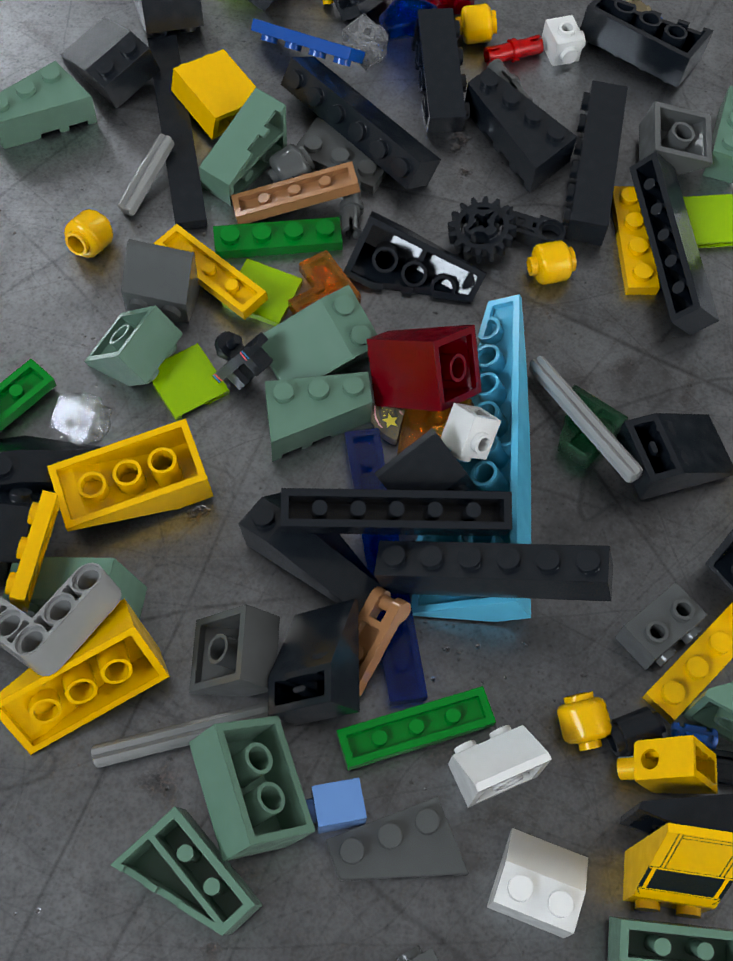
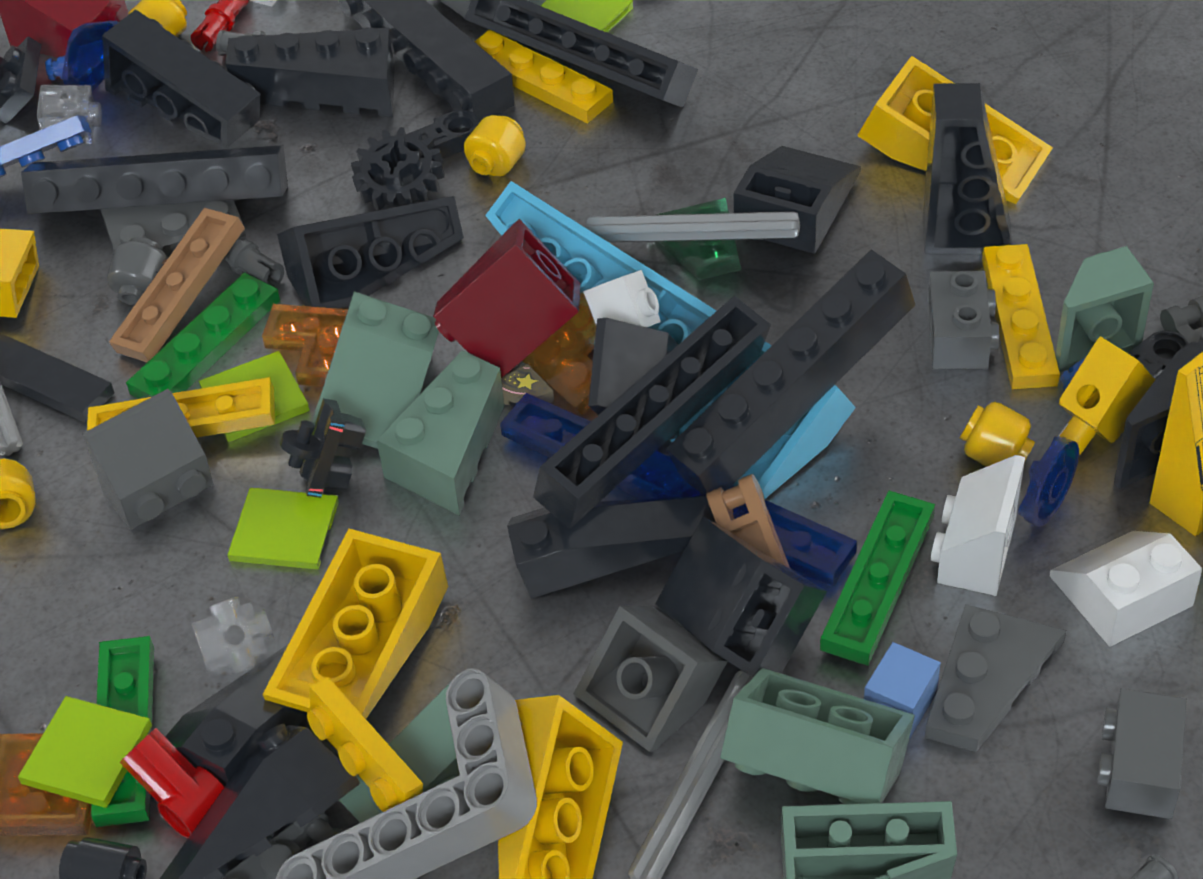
camera: 40 degrees left, 15 degrees down
sand green slope [84,305,183,386] -> none
sand green wedge [199,88,287,206] -> none
black brick [606,706,666,756] -> none
none -> clear blue wheel [1018,435,1079,527]

